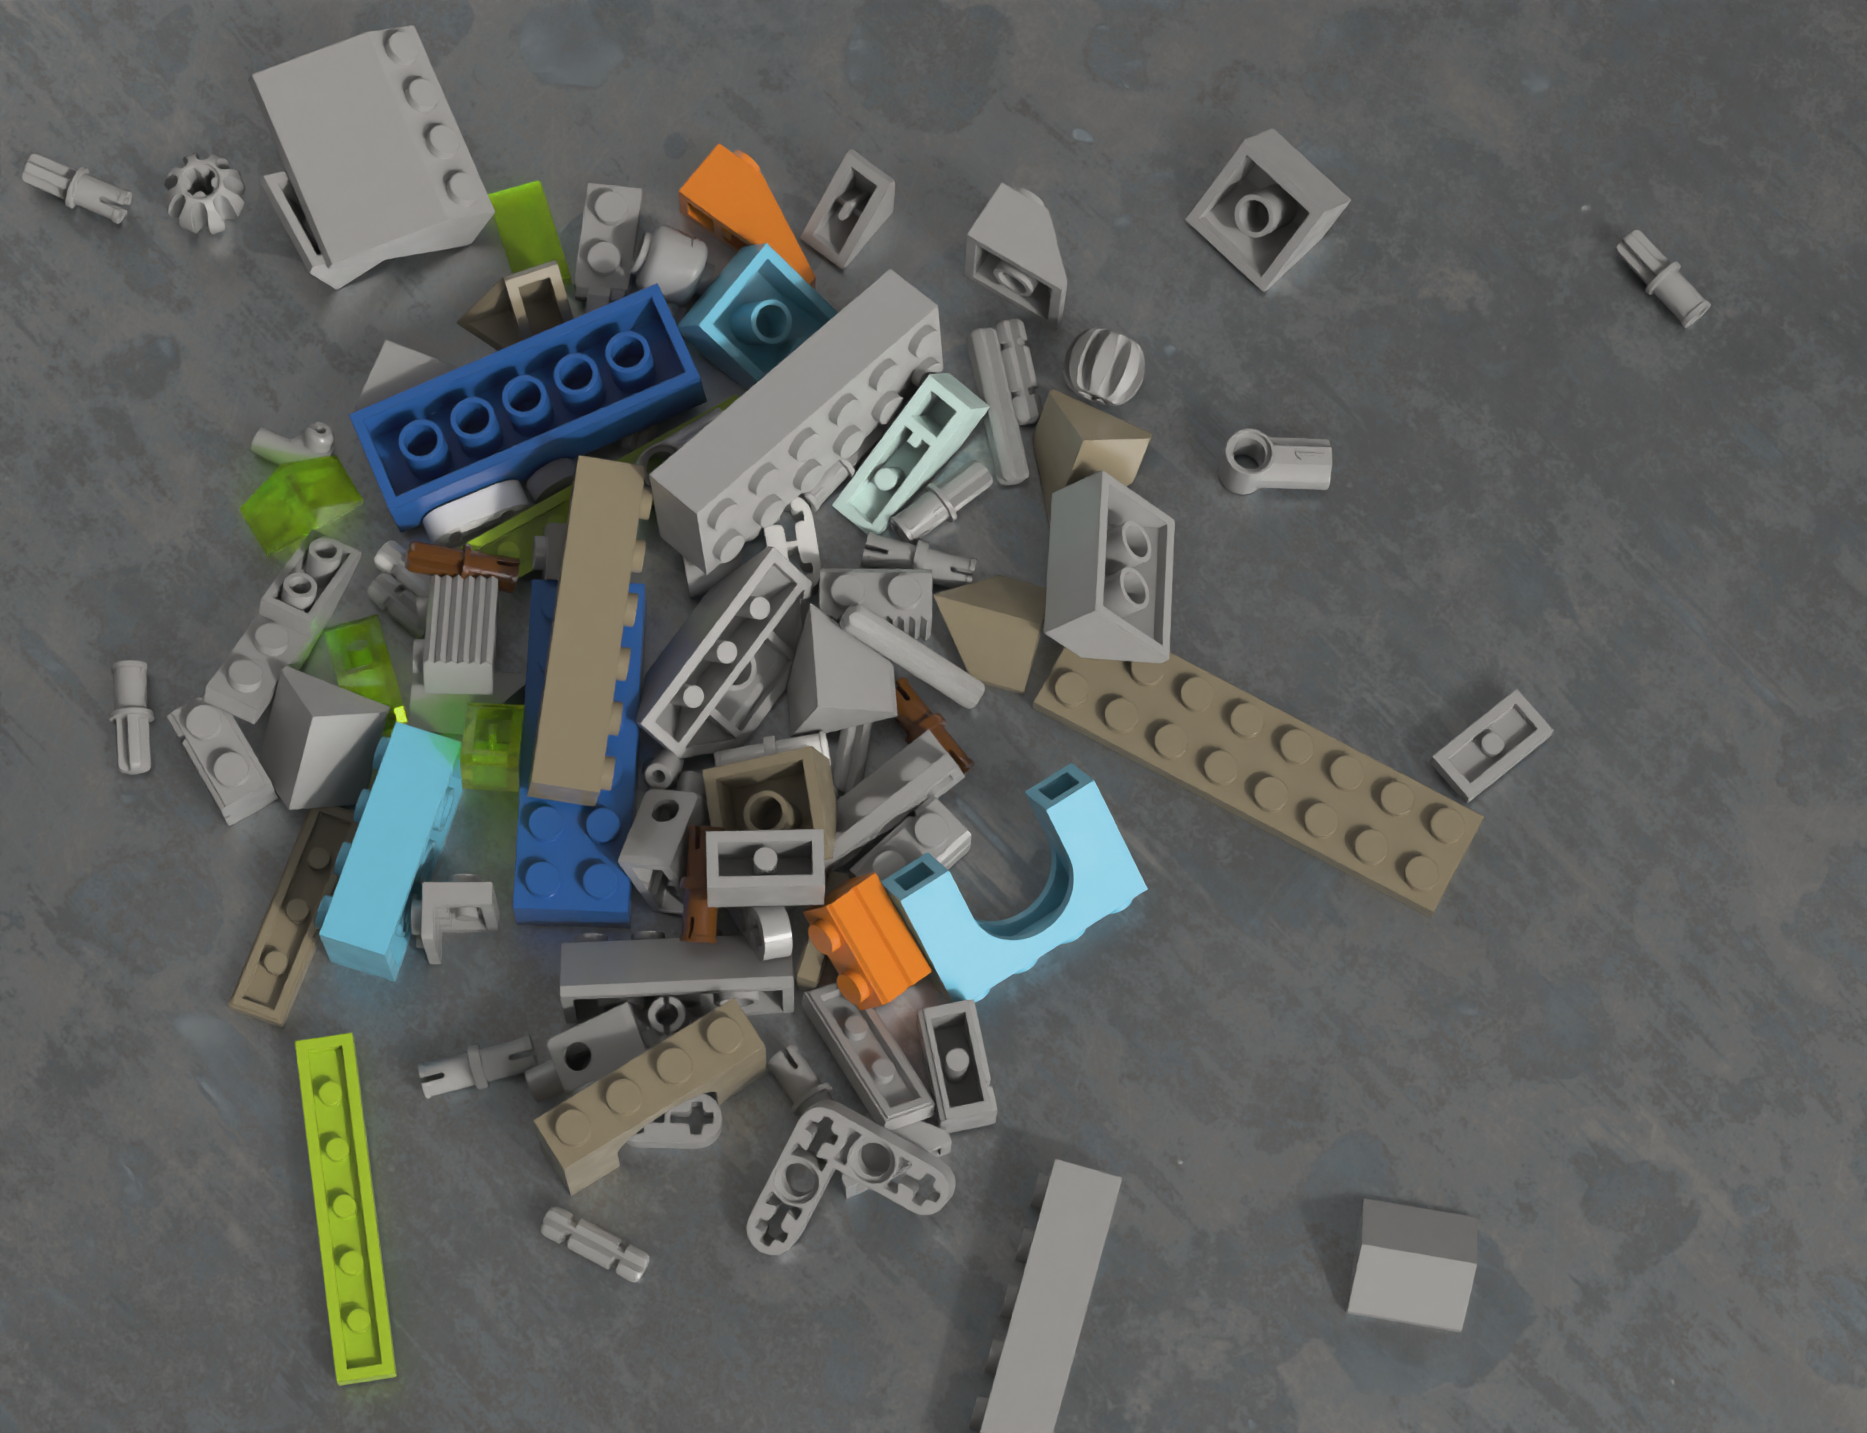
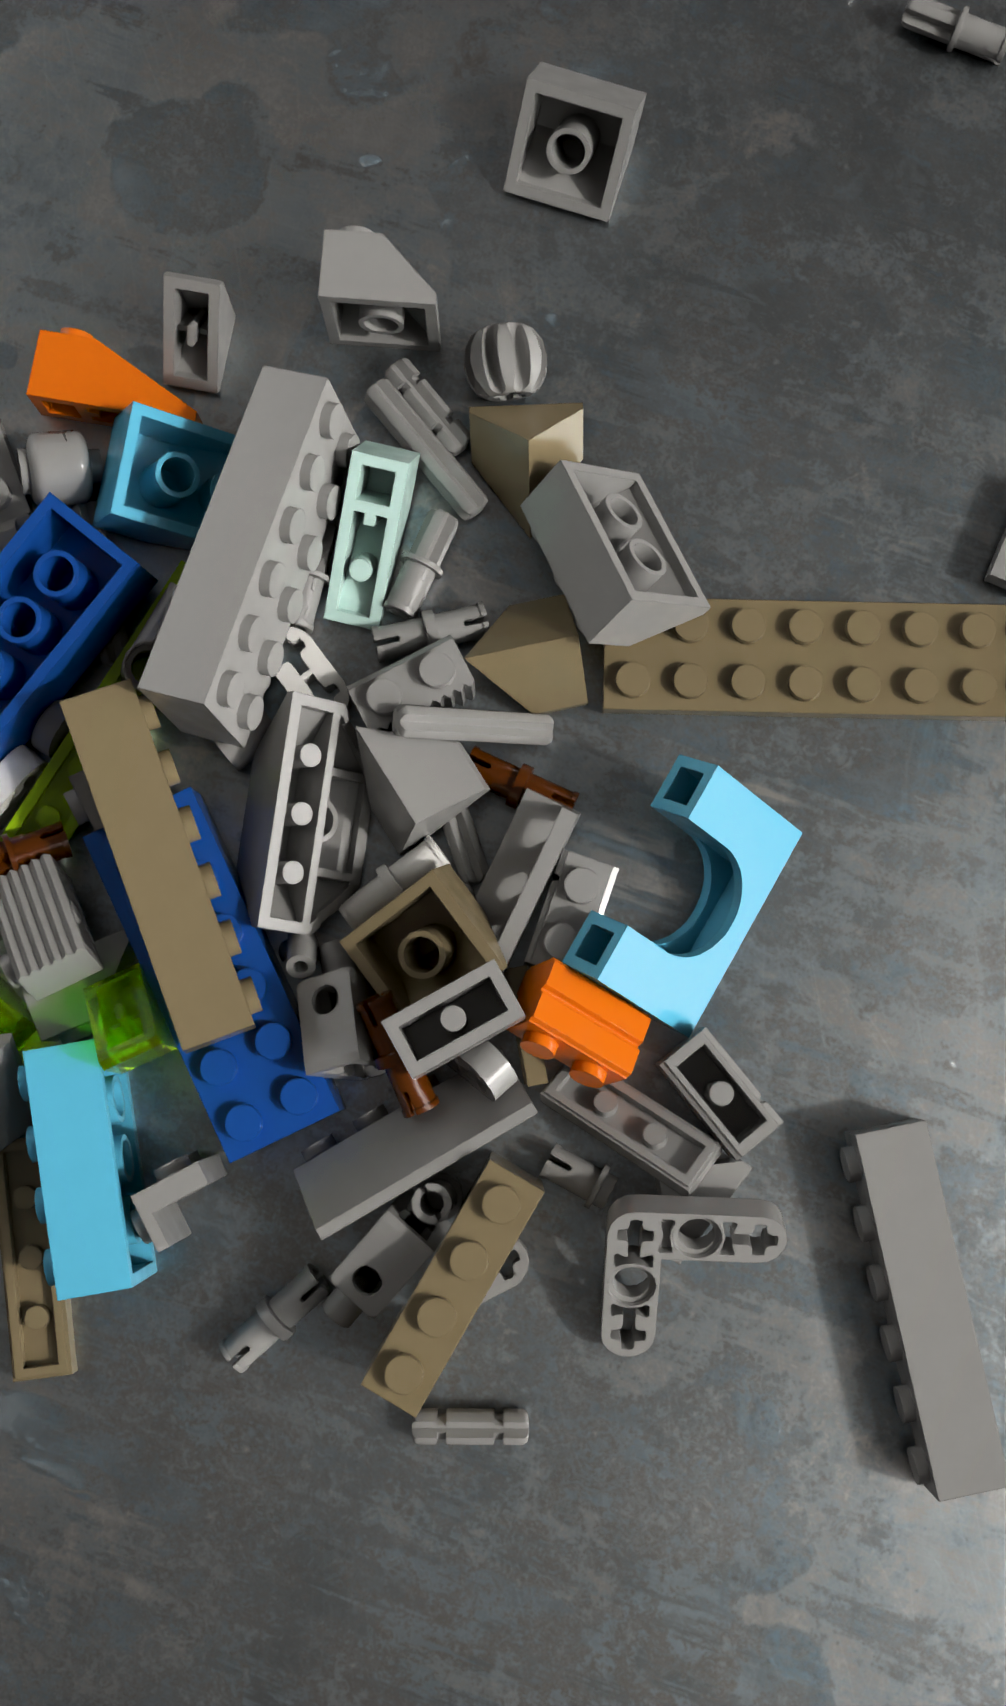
camera: 20 degrees left, 10 degrees up
lime plate [295,1033,397,1386] -> none
light grey piece [1217,428,1332,495] -> none

